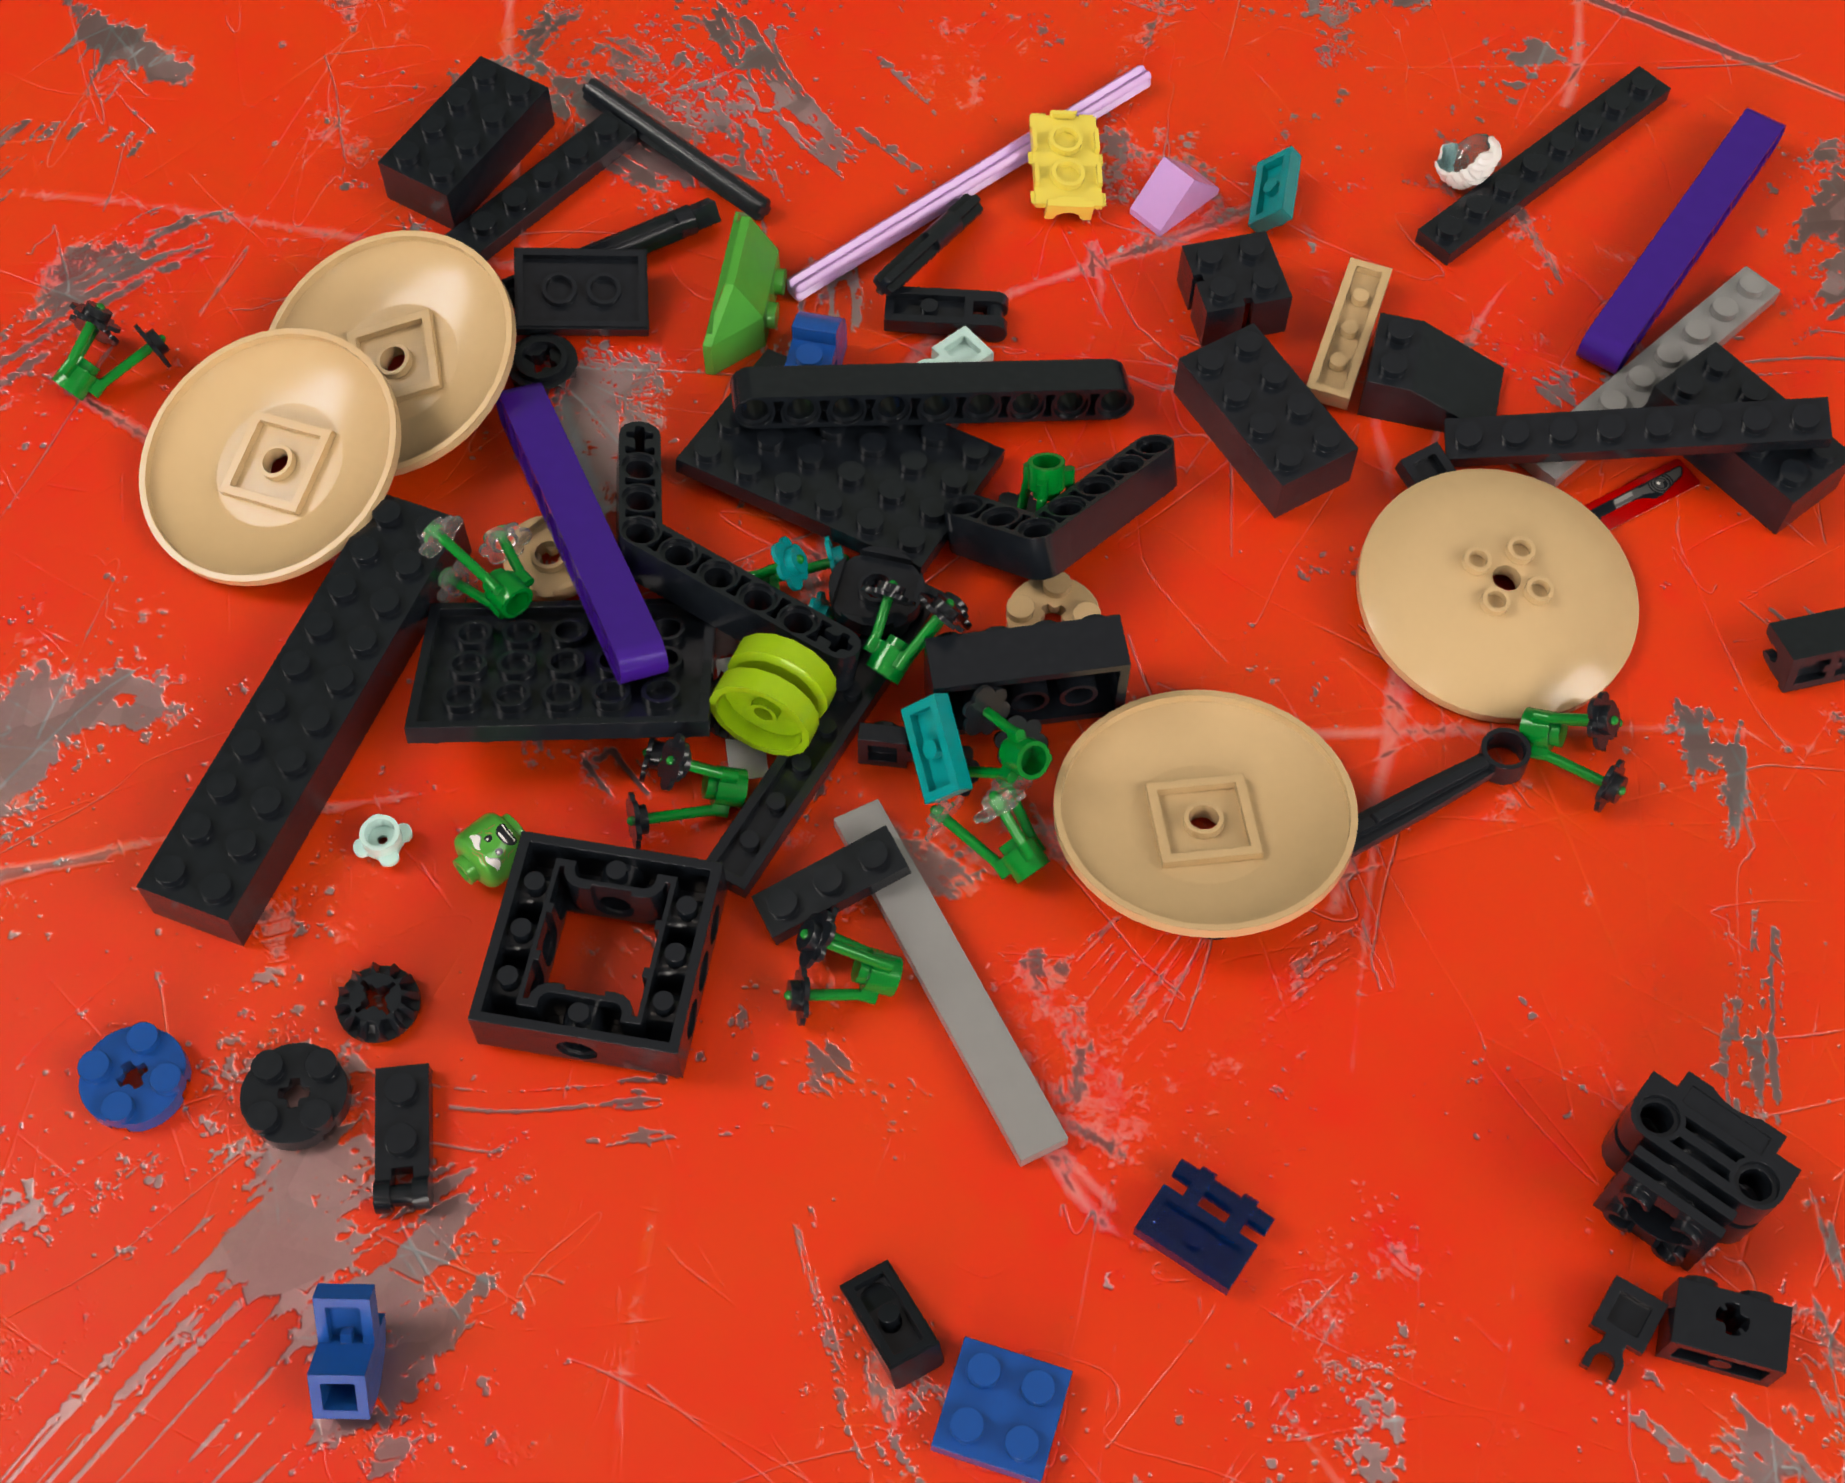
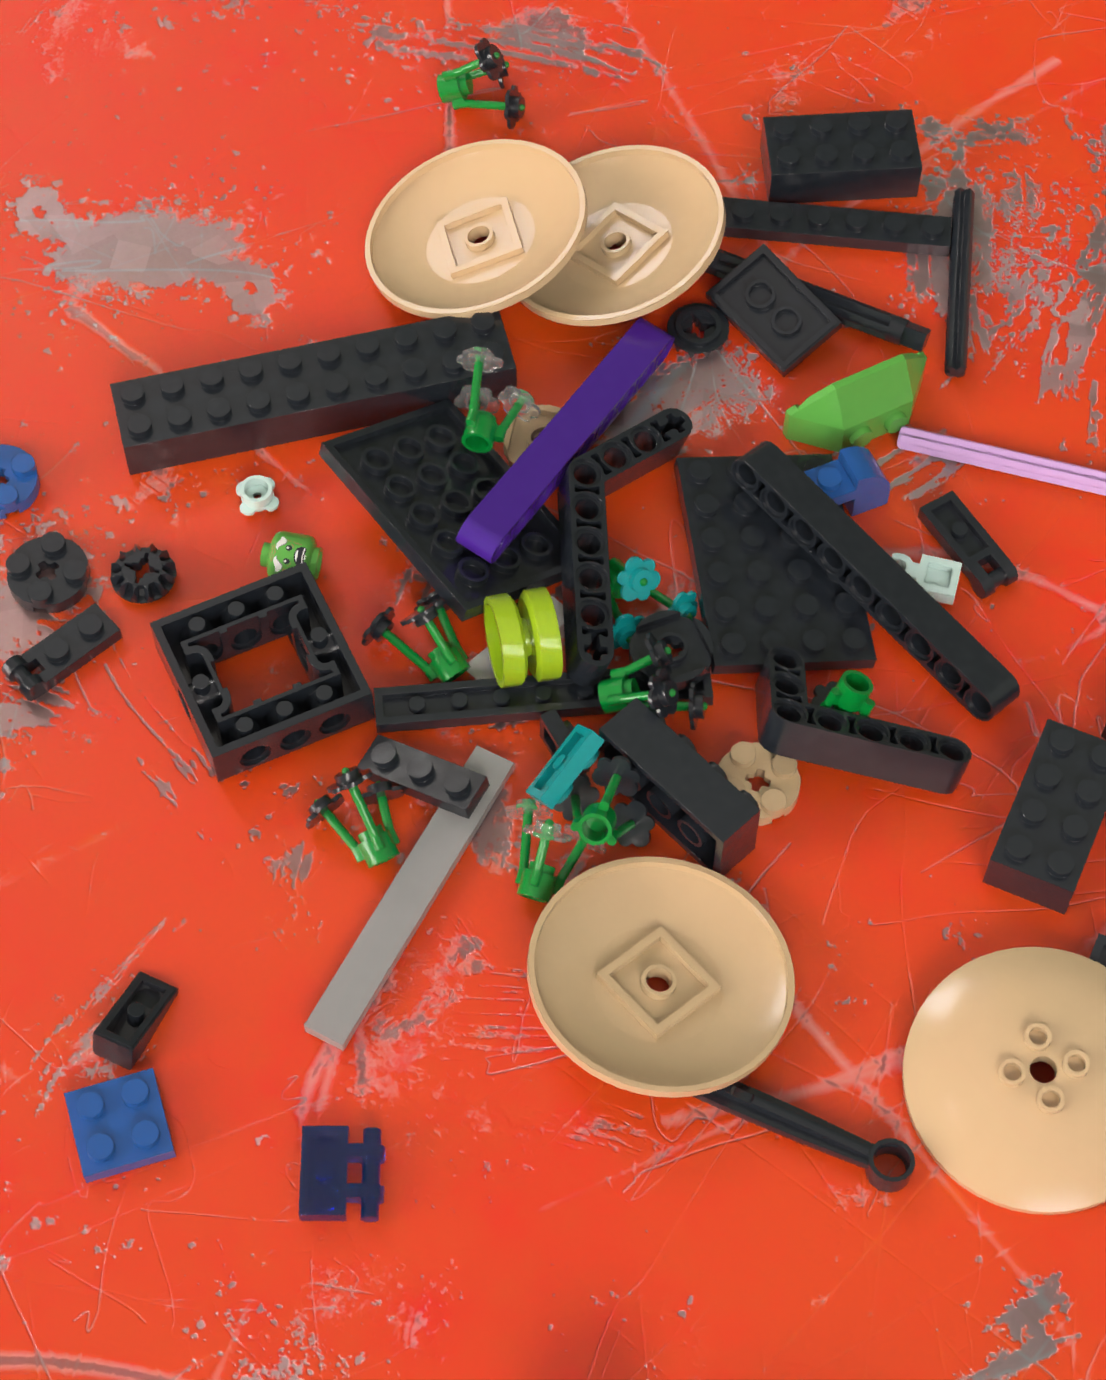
camera: 55 degrees right, 0 degrees up
black axle [873,194,983,296] -> none
plant [1519,691,1628,813] -> none

